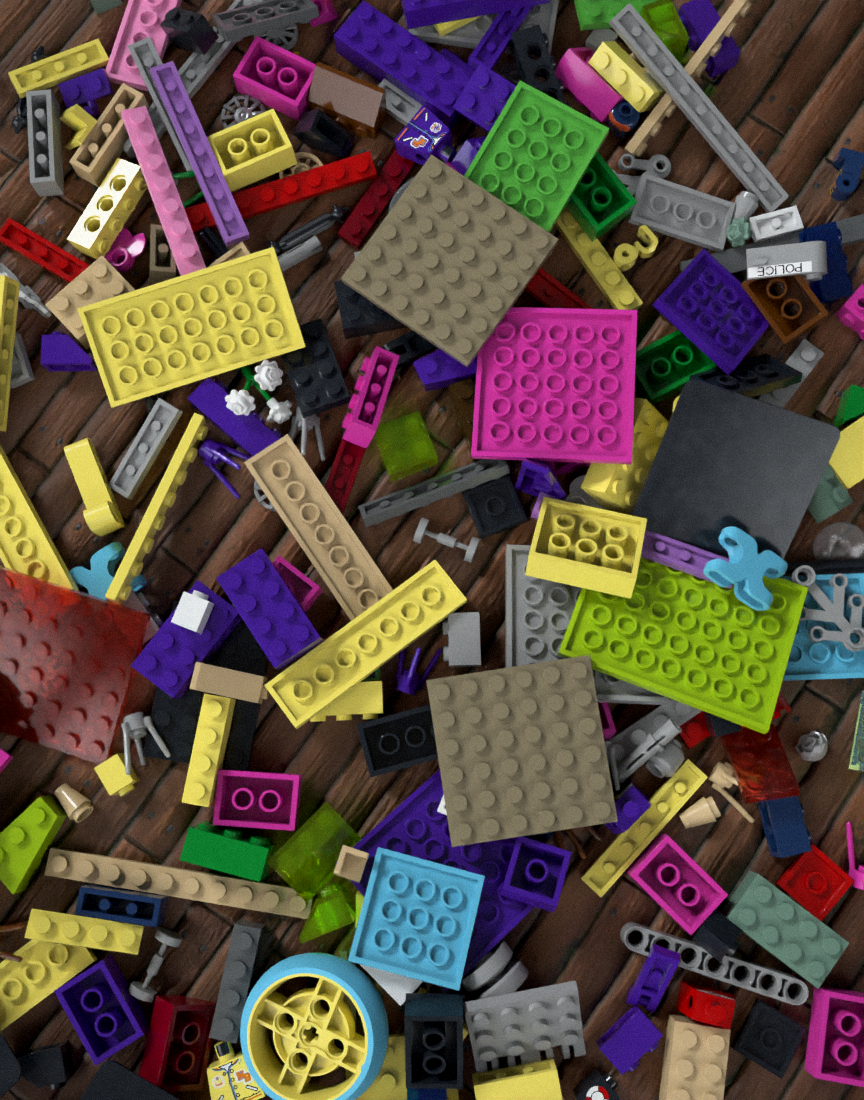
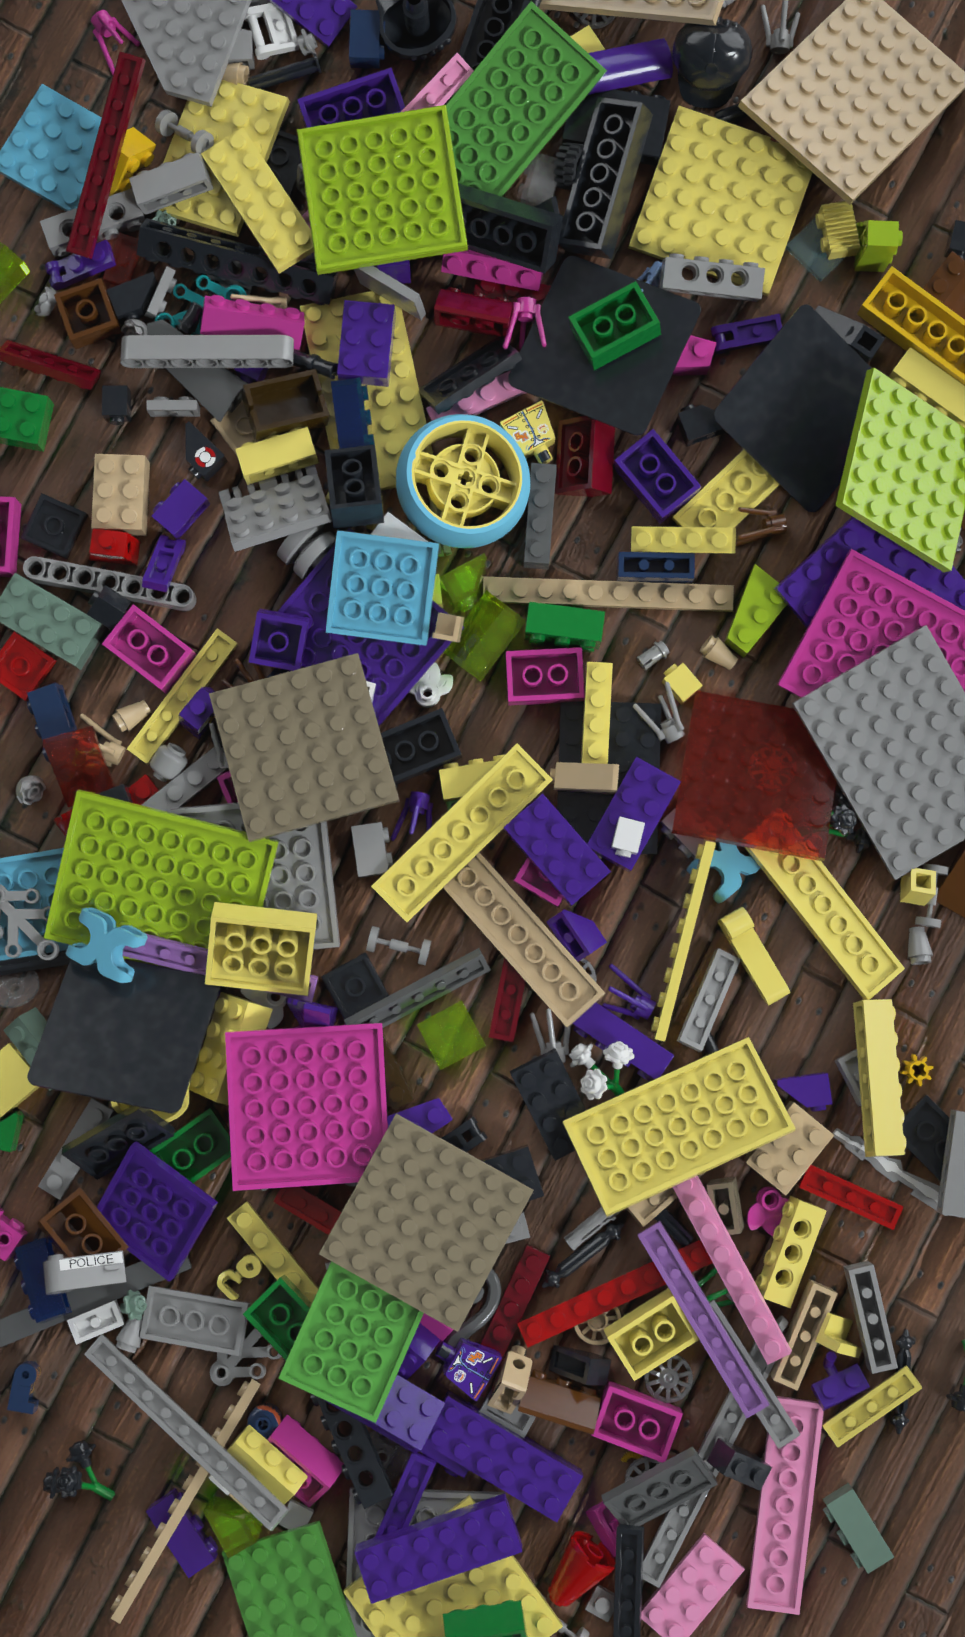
camera: 175 degrees right, 5 degrees up
light grey wheel [128,927,183,1002] -> none
dark pink brick [342,346,399,449] -> none
light grey pin [616,718,682,783] -> none
none -> black plant [43,1440,115,1501]
none -> white plate [409,662,453,708]
none -> tan torso [487,1345,533,1414]
none -> dark purple slope [546,909,607,962]
none -> light grey pin [636,641,670,671]

